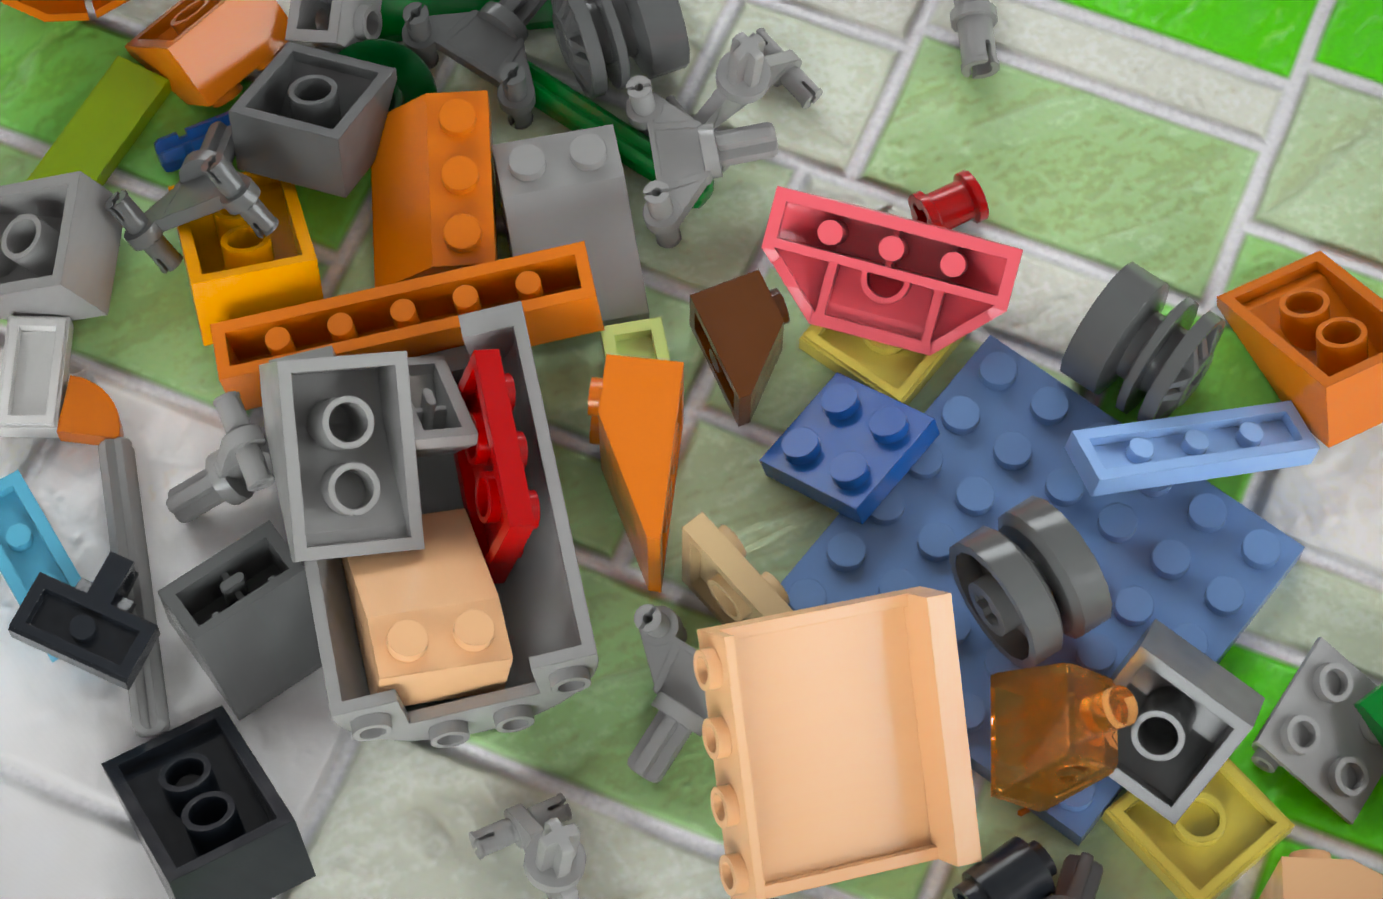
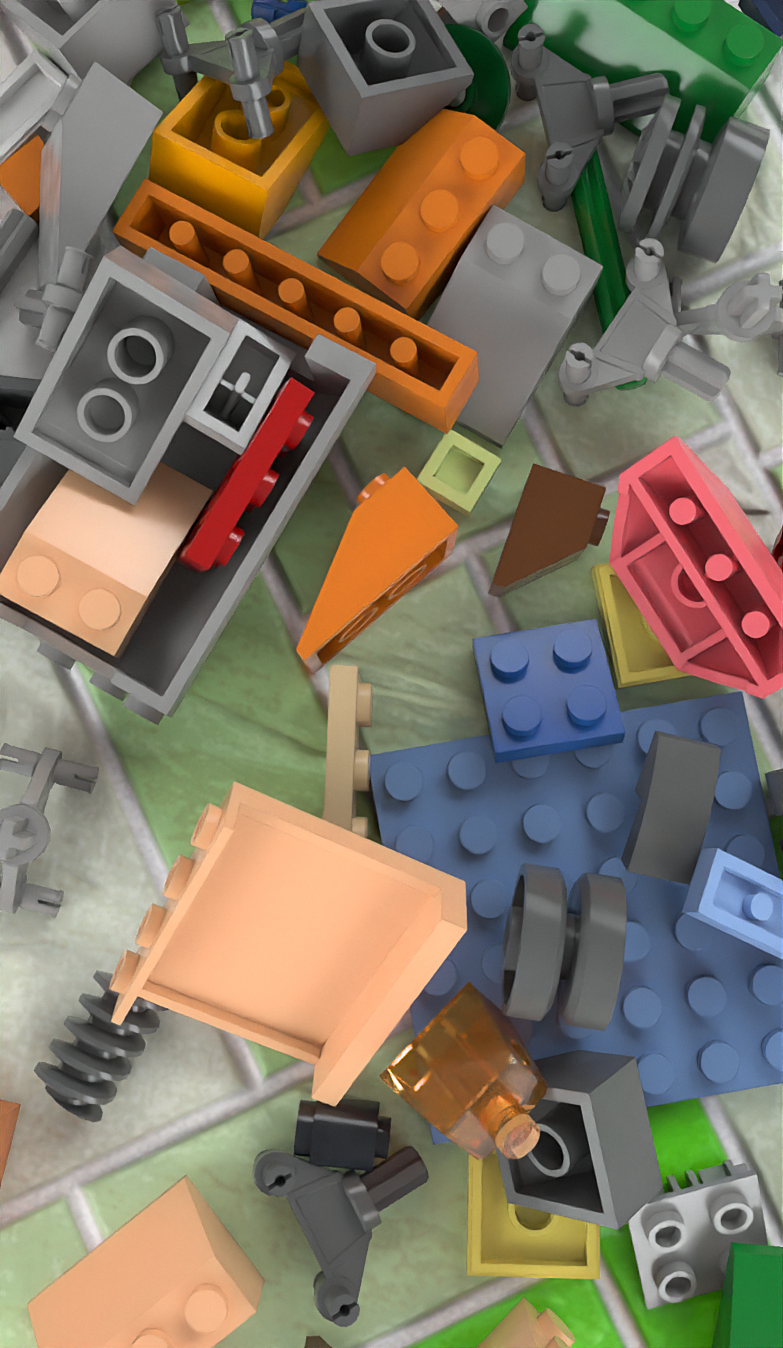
camera: 45 degrees right, 20 degrees up
light grey axle [627,604,708,783] -> none
none -> light grey slope [37,61,163,291]
none -> dark grey slope [621,731,721,885]

